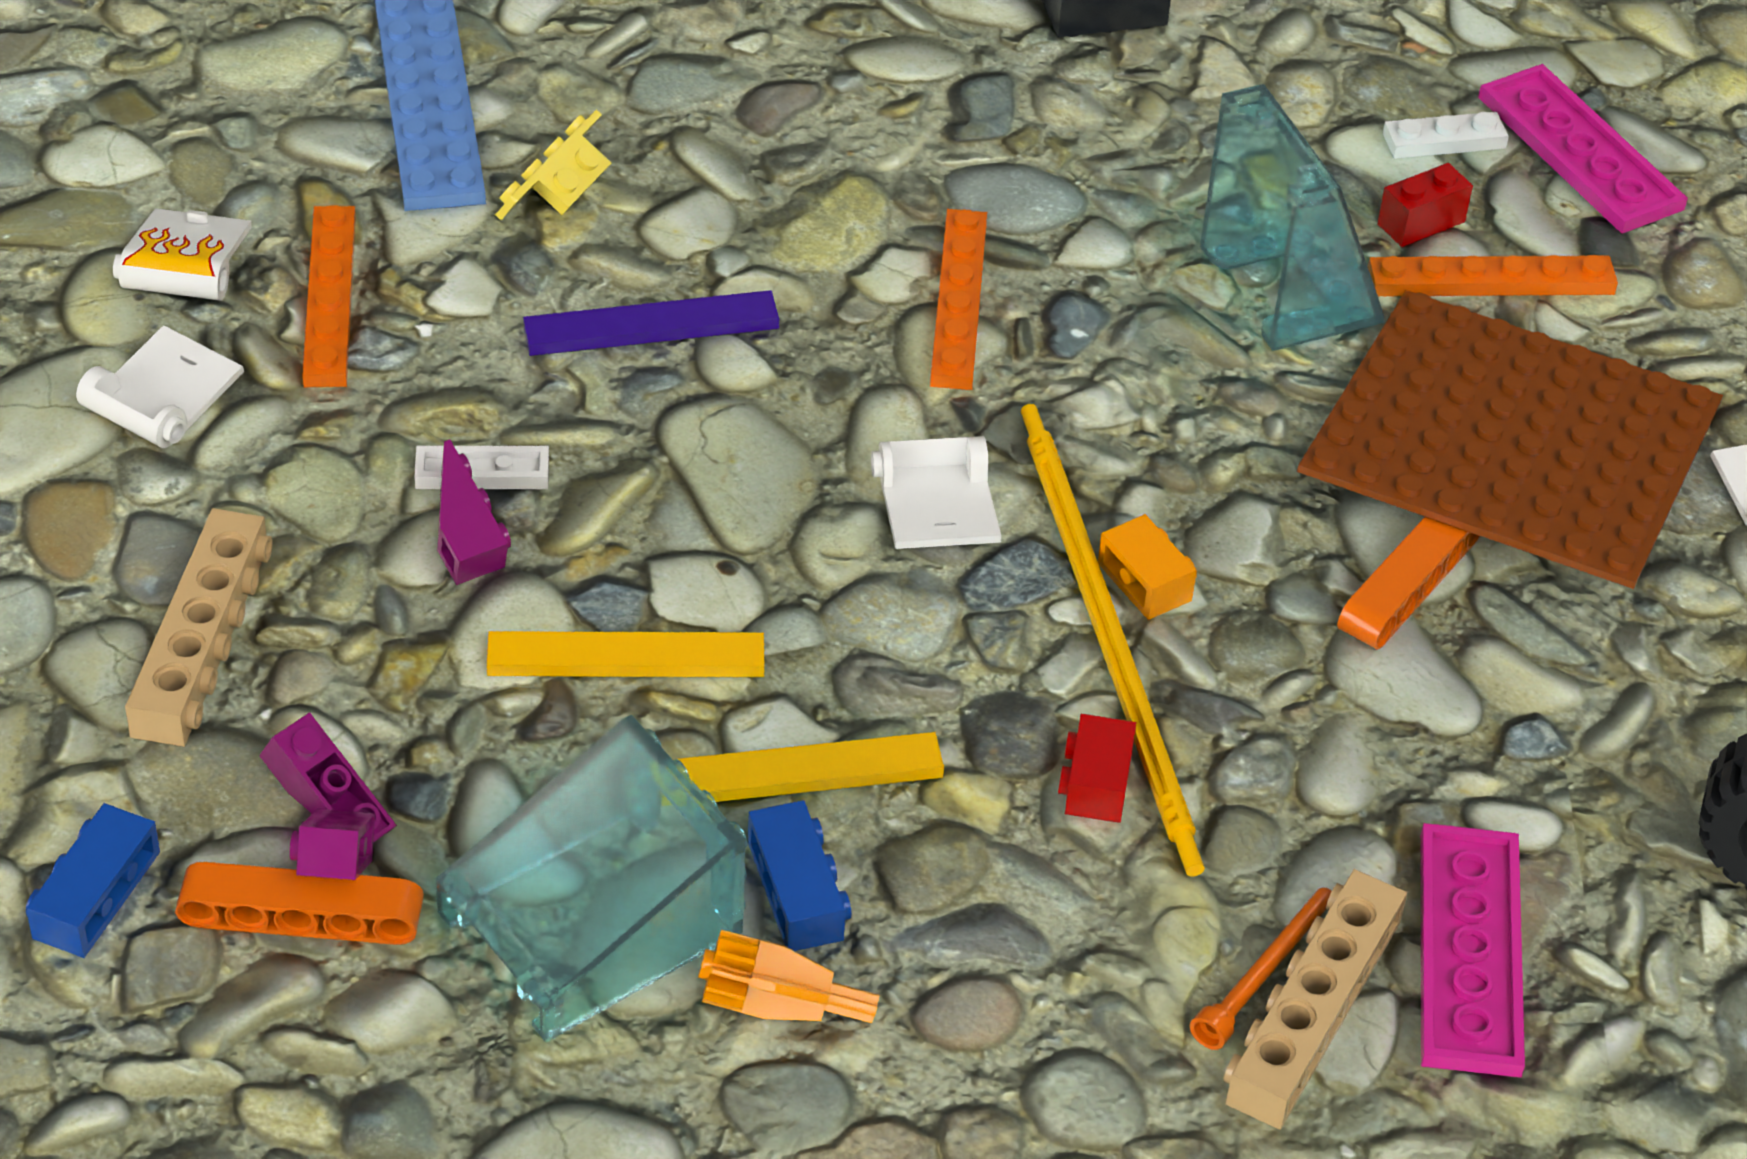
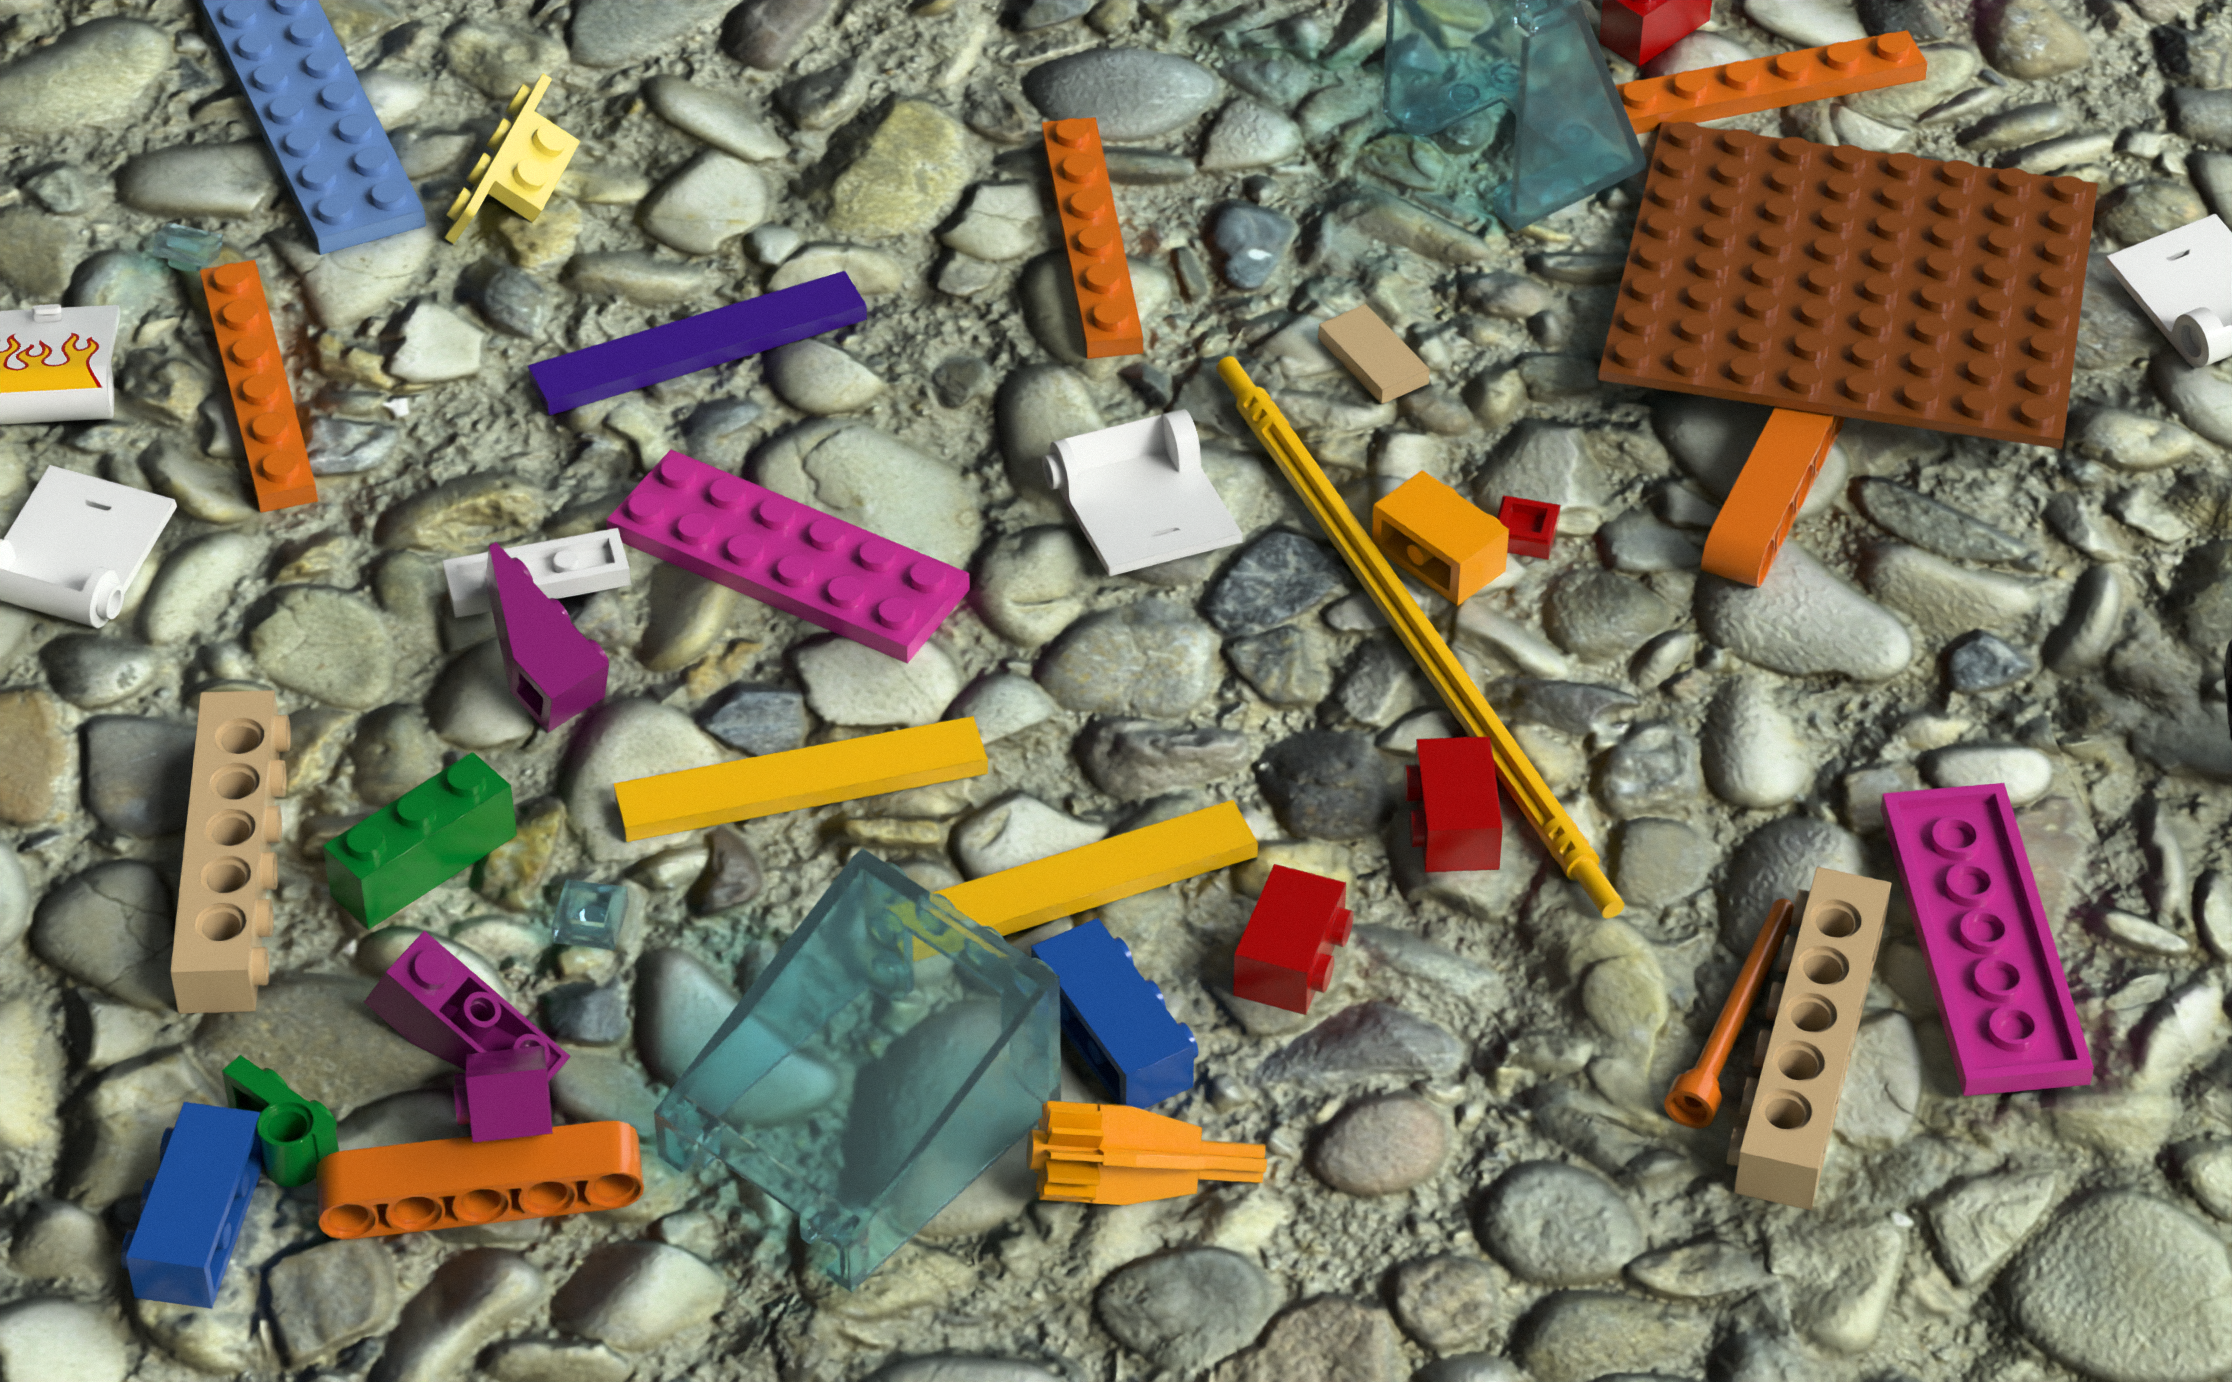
camera: 10 degrees left, 0 degrees up
none -> clear light blue plate [152,223,223,271]
none -> green plate [222,1055,339,1187]
none -> green brick [322,752,517,930]
none -> clear light blue plate [551,879,629,951]
none -> dark pink plate [606,449,970,664]
none -> red brick [1233,864,1354,1015]
none -> tan tile [1318,304,1430,404]
none -> red tile [1497,495,1561,560]

